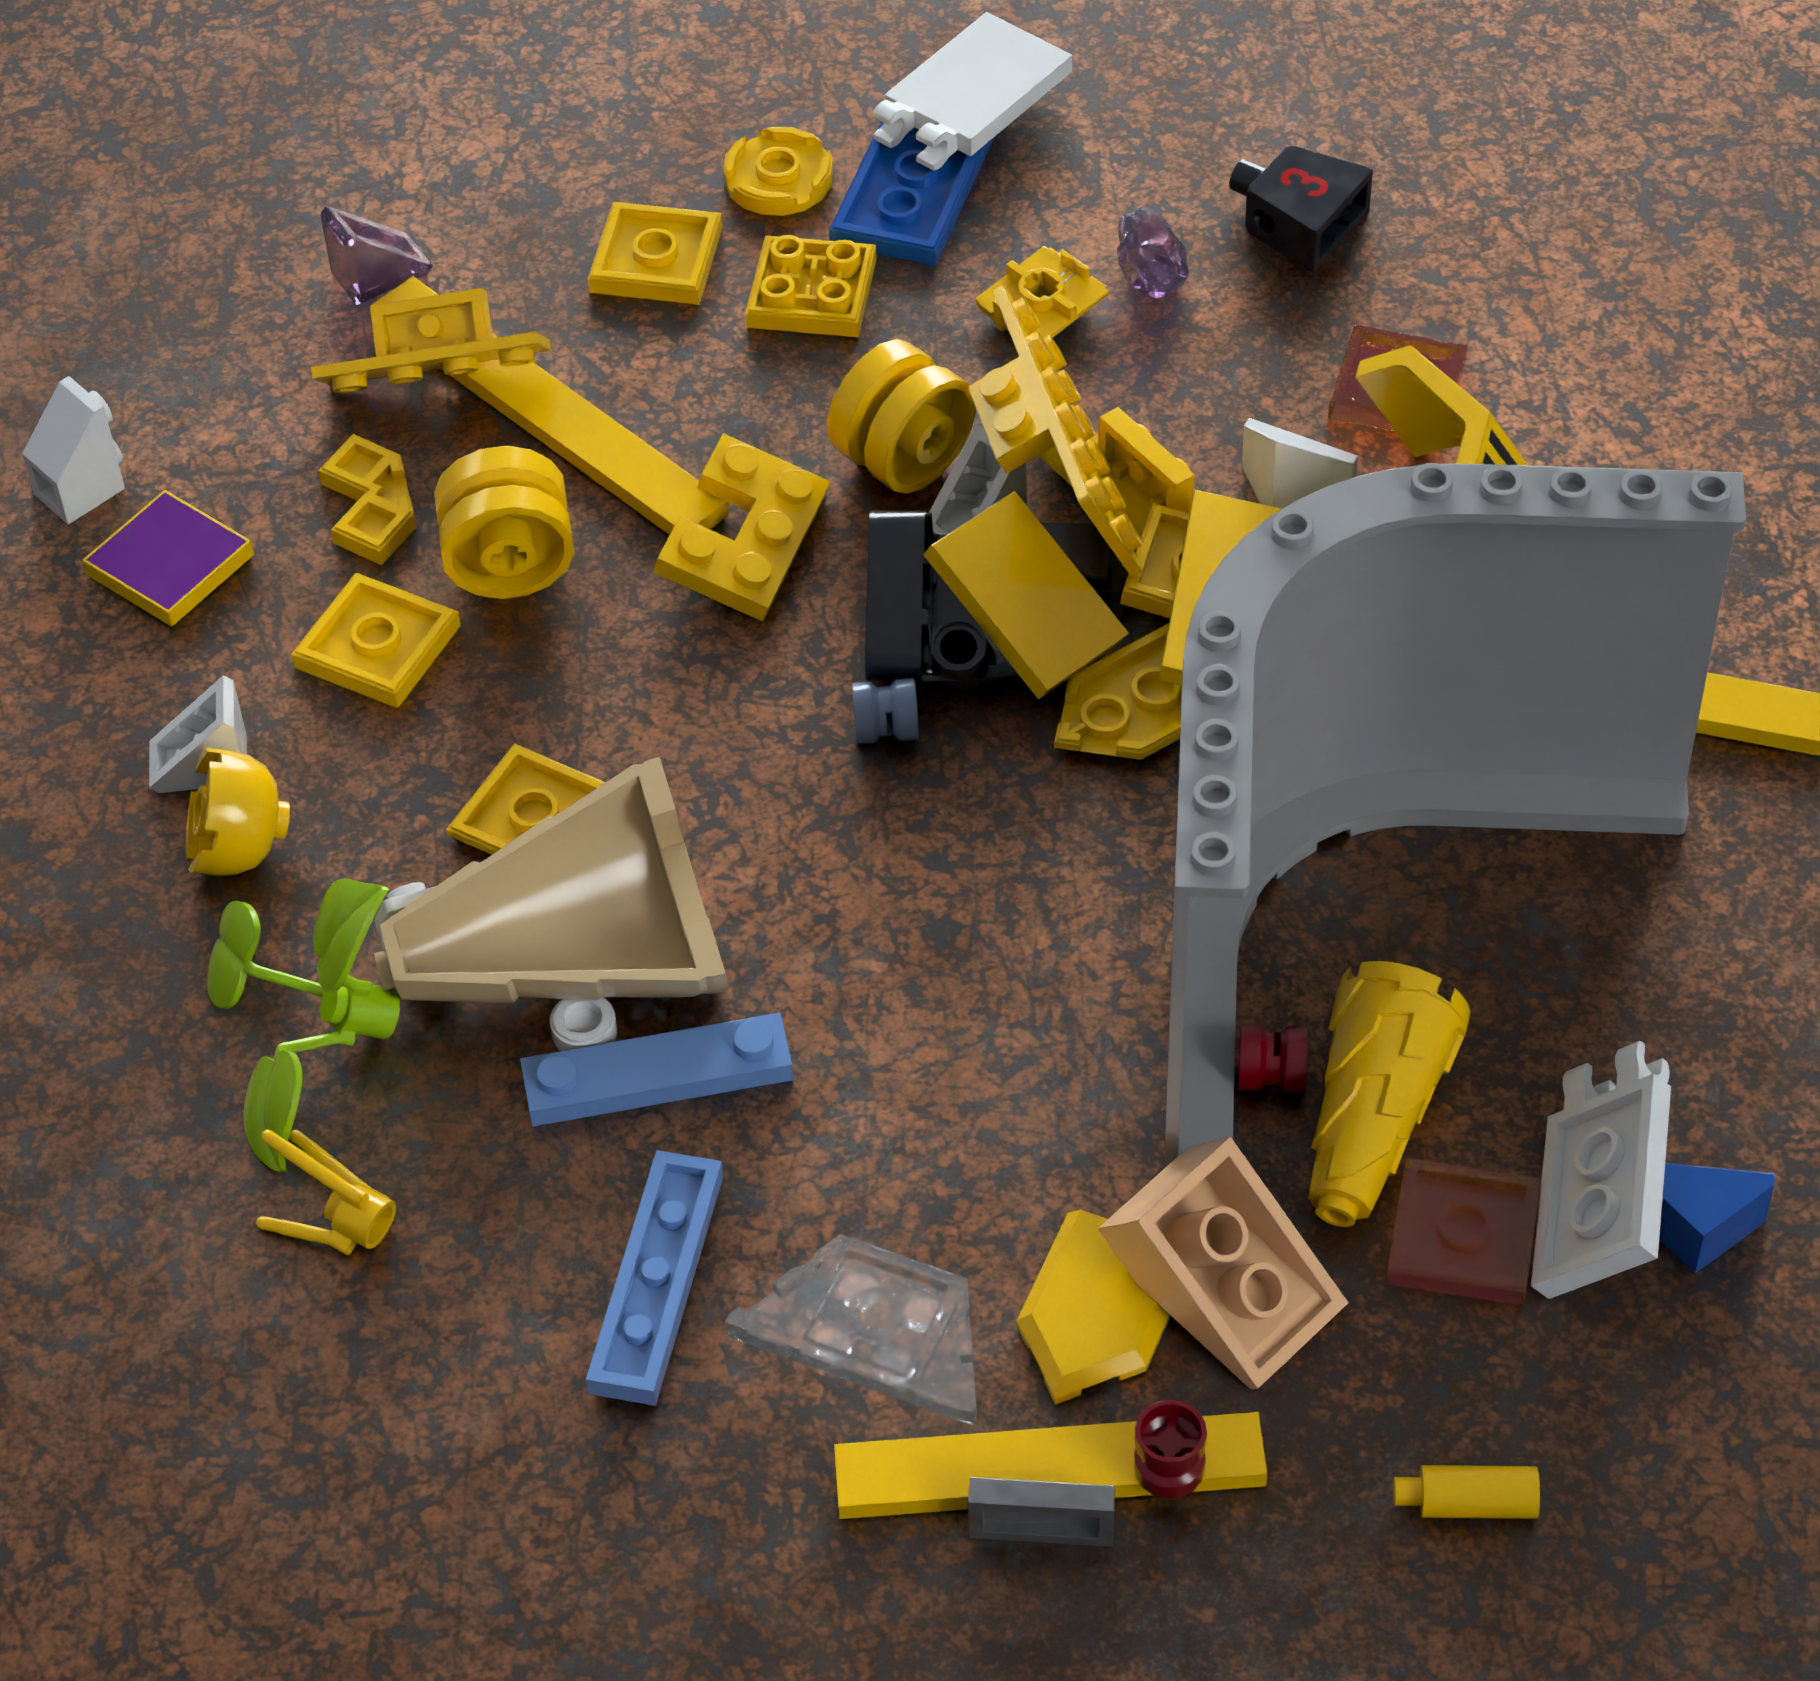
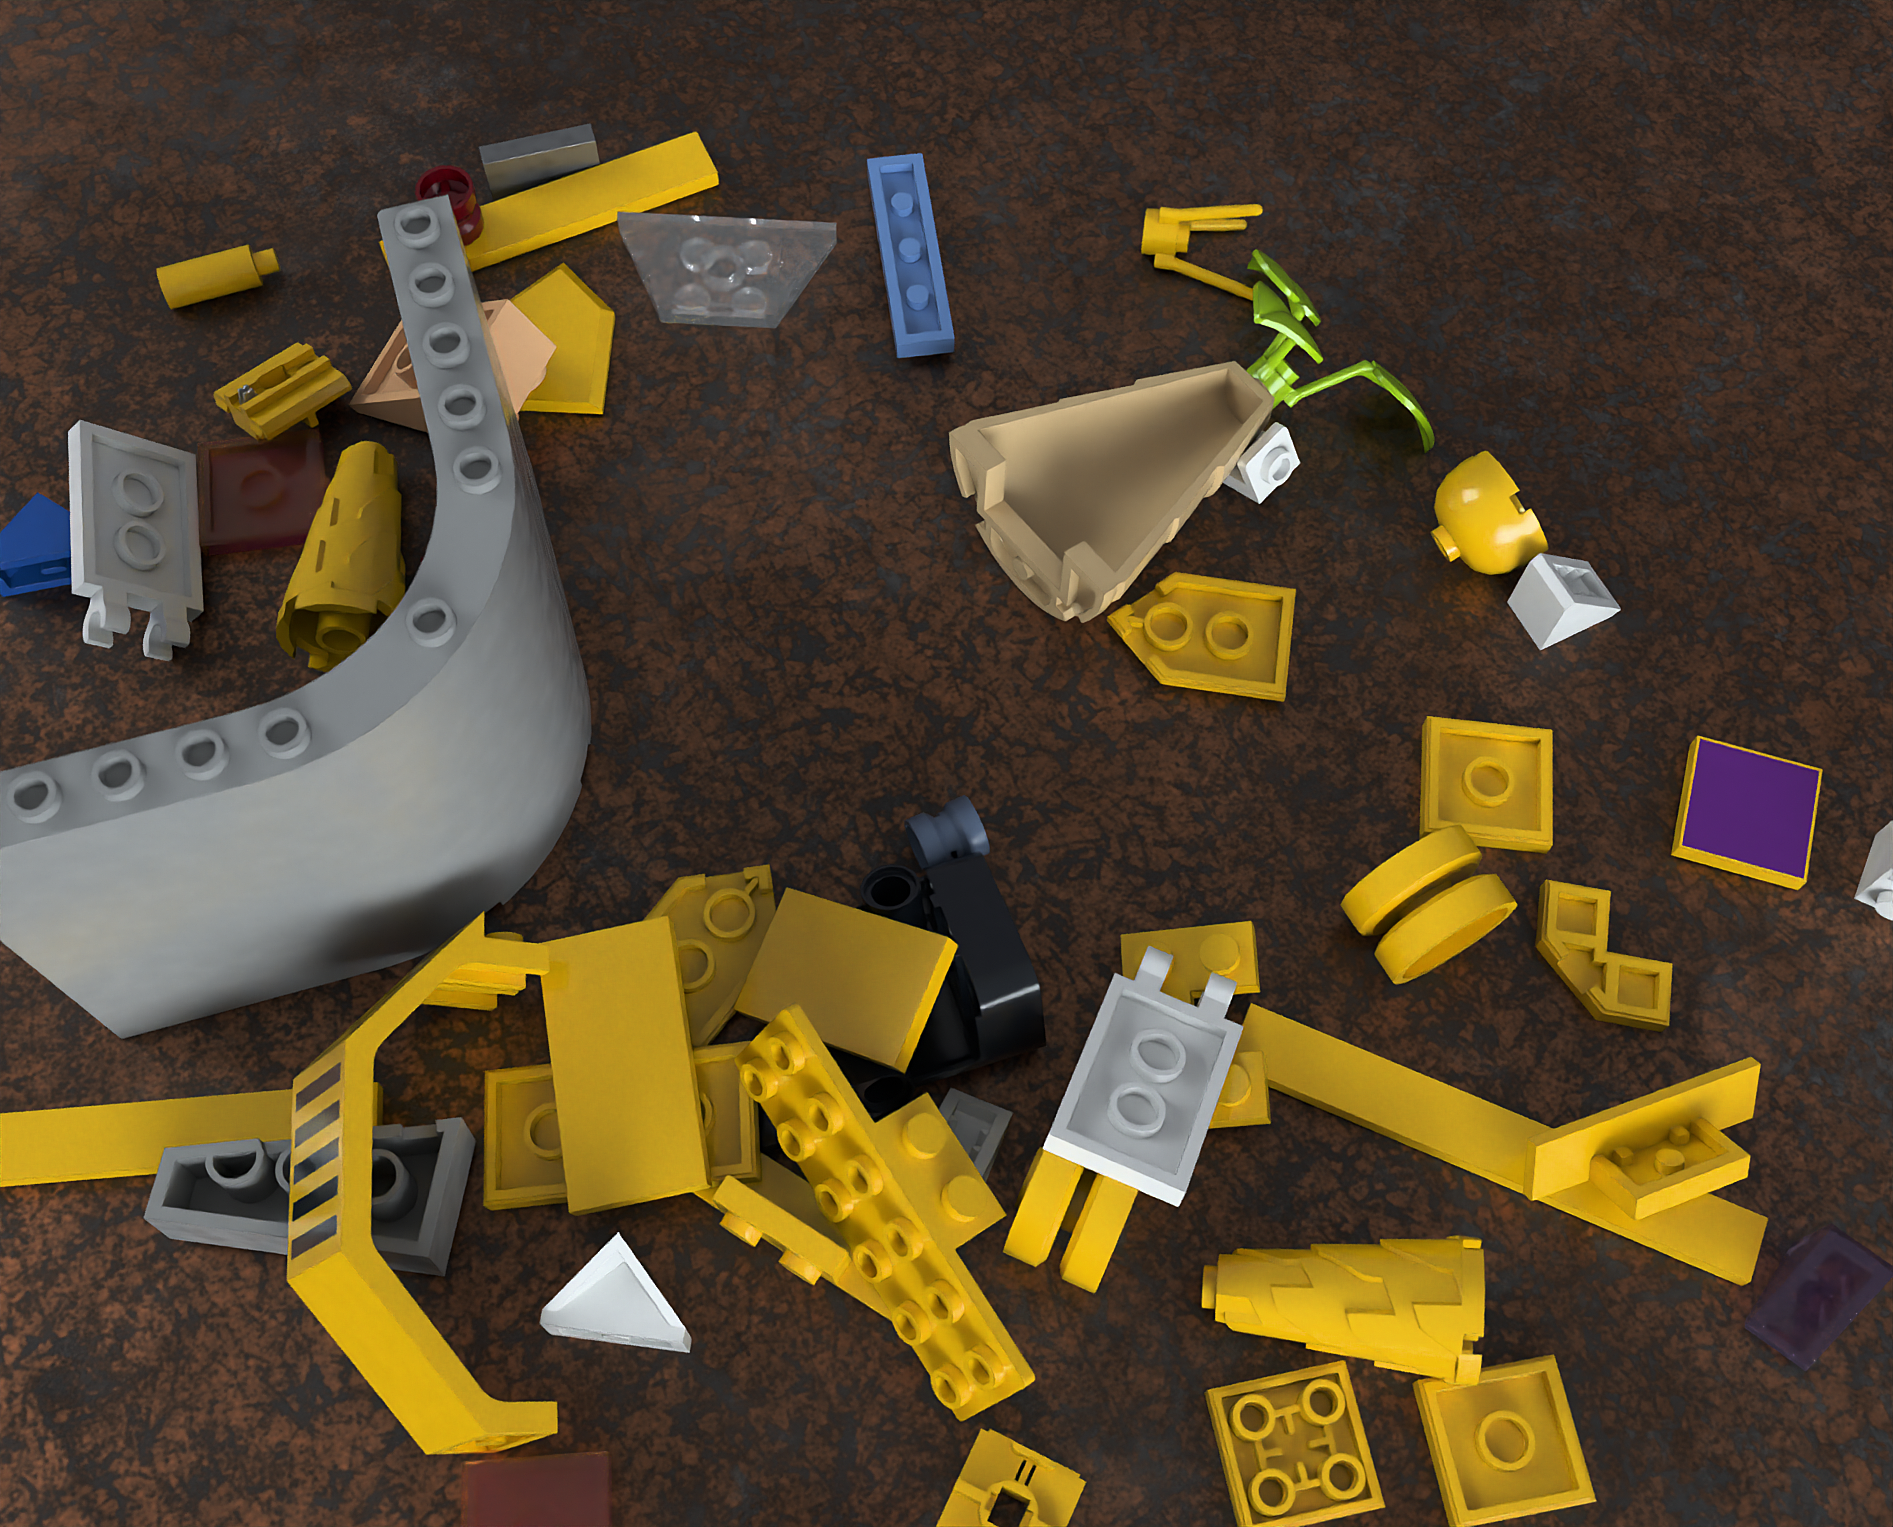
camera: 155 degrees right, 15 degrees up
medium blue plate [520,1012,793,1127] -> none
none -> yellow piece [213,342,352,440]
none -> white tile [1043,945,1244,1207]
none -> yellow cone [1202,1236,1485,1386]

